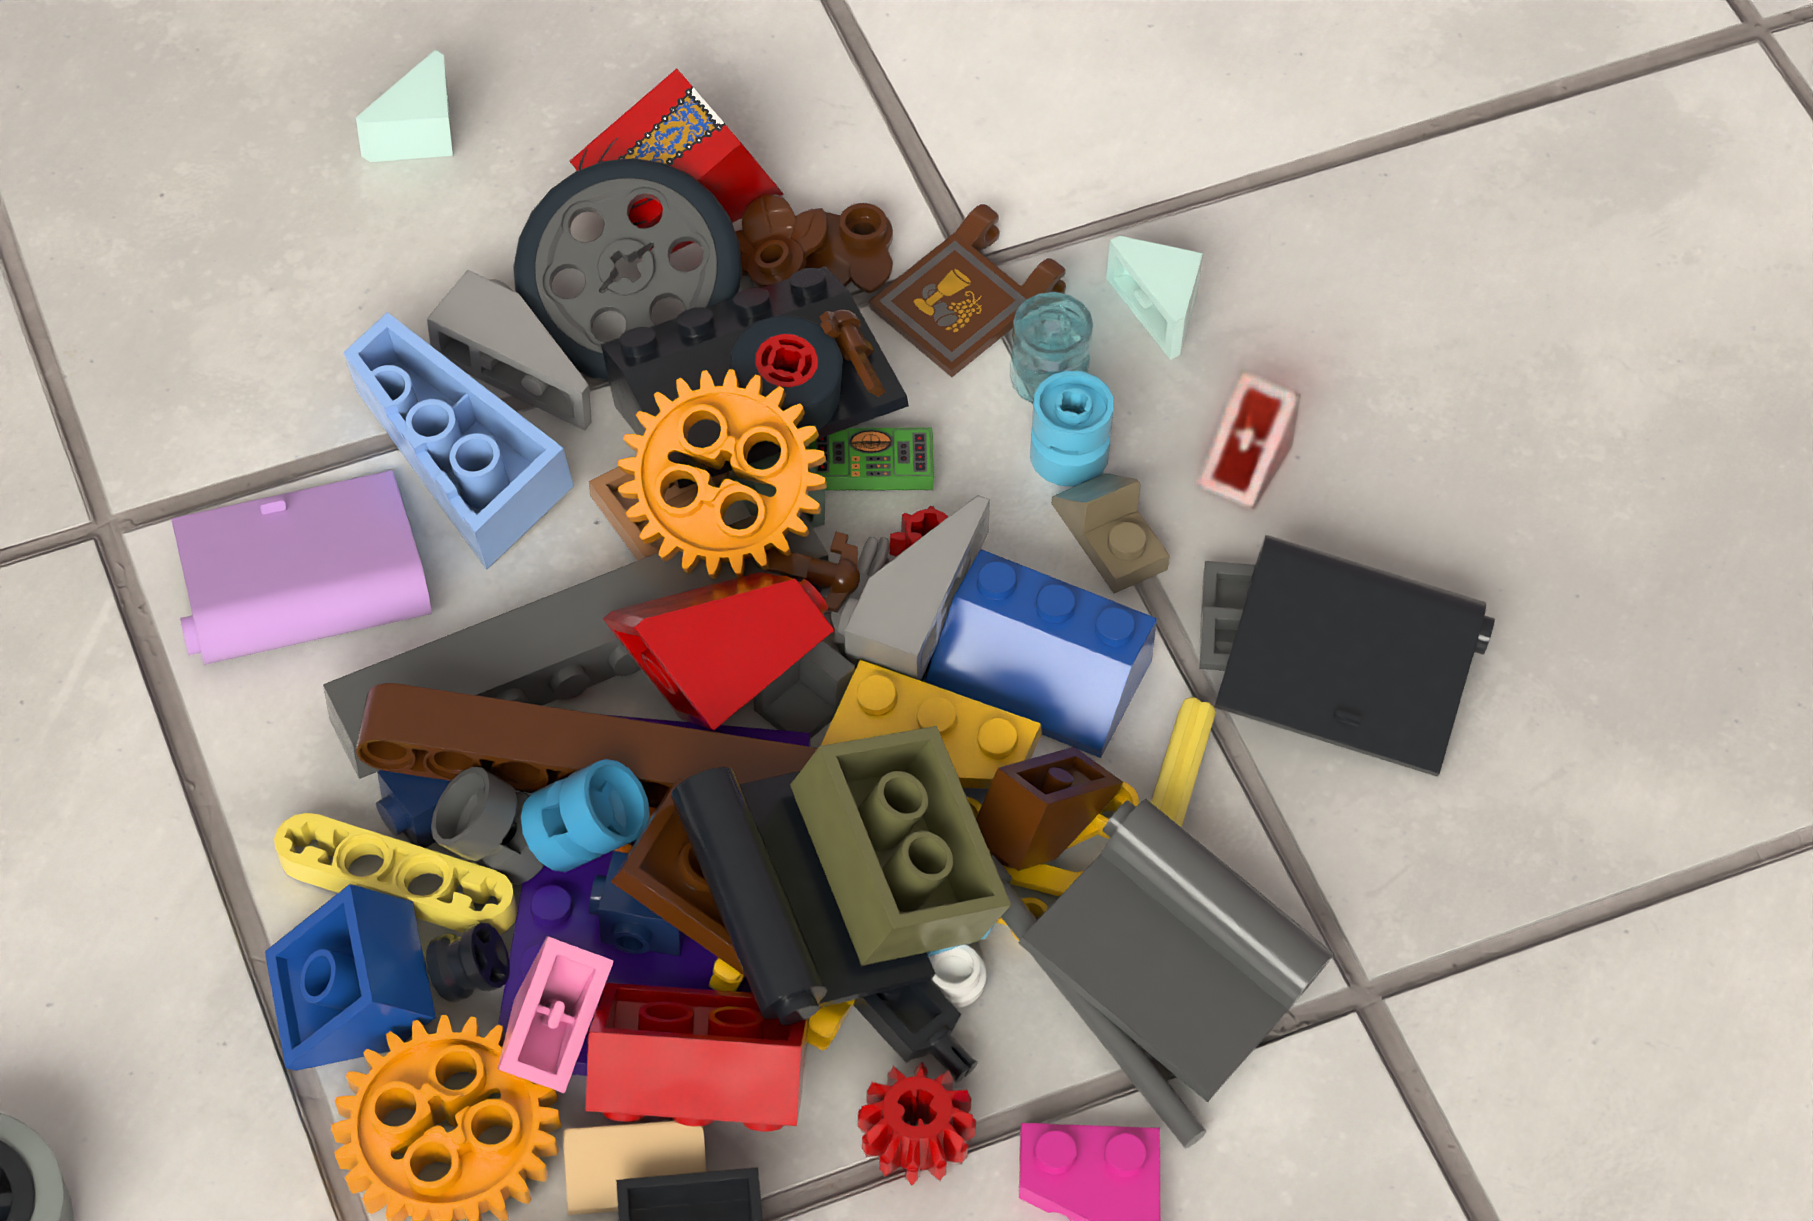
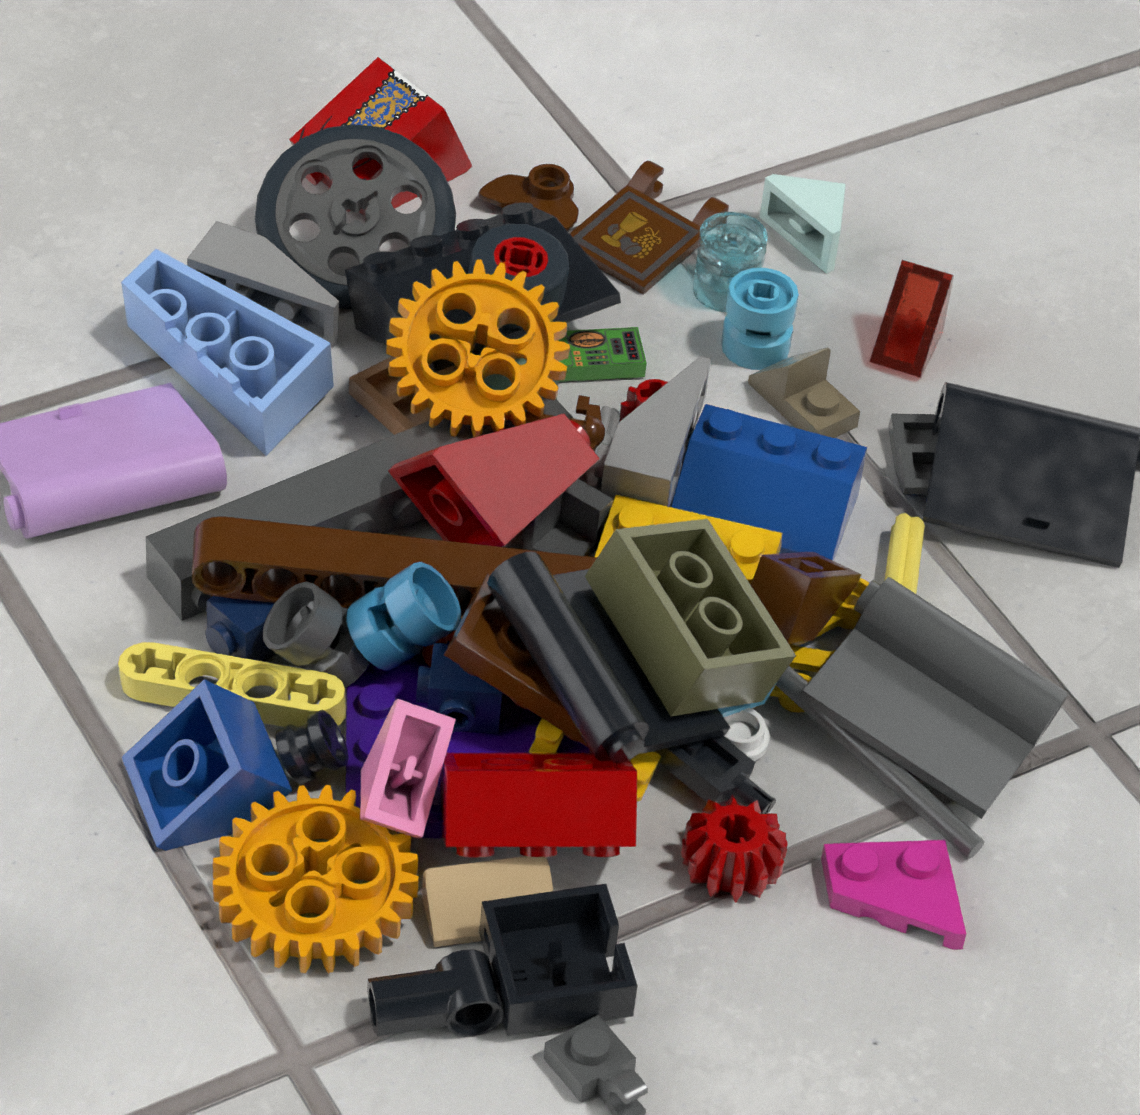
camera: 10 degrees left, 10 degrees down
light aqua slope [356,50,453,162] -> none
reddish brown plate [735,194,828,288] -> none
reddish brown piece [819,309,886,397] -> none

